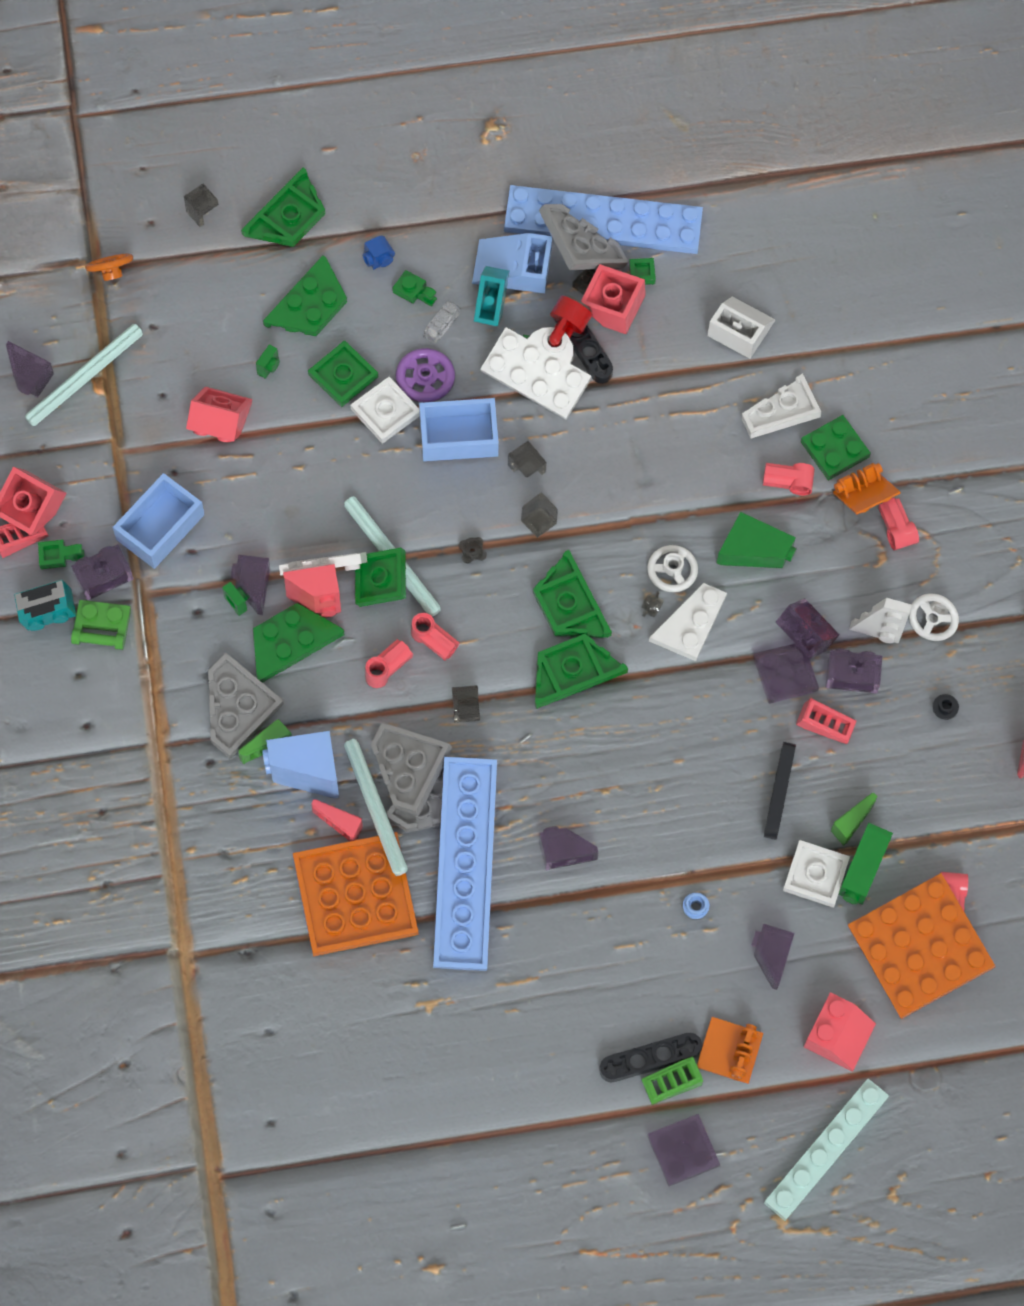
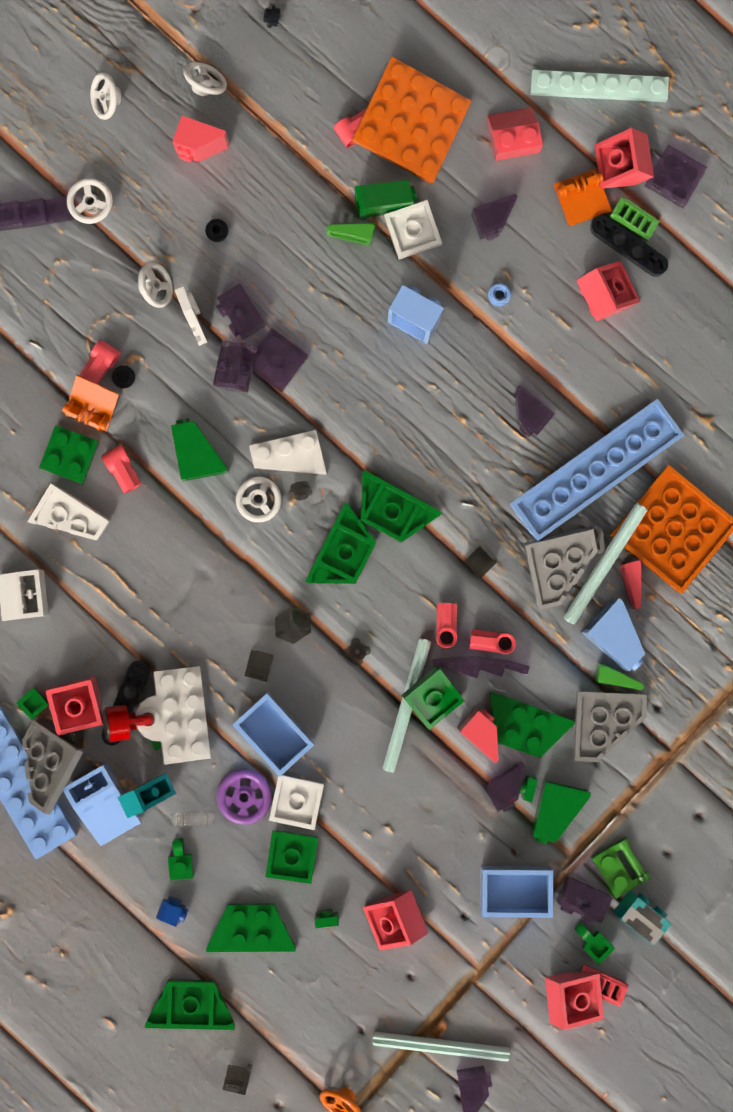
camera: 135 degrees left, 20 degrees up
white wing [279,552,367,575] -> none
black beam [764,742,796,840] -> none
coral slope [796,698,856,744] -> none
none -> black plate [112,365,135,389]
none -> light blue piece [387,285,444,344]
none -> clear purple slope [432,656,530,678]
none -> green slope [531,780,591,844]
none -> coral slope [576,261,641,322]
none -> coral slope [594,128,654,189]

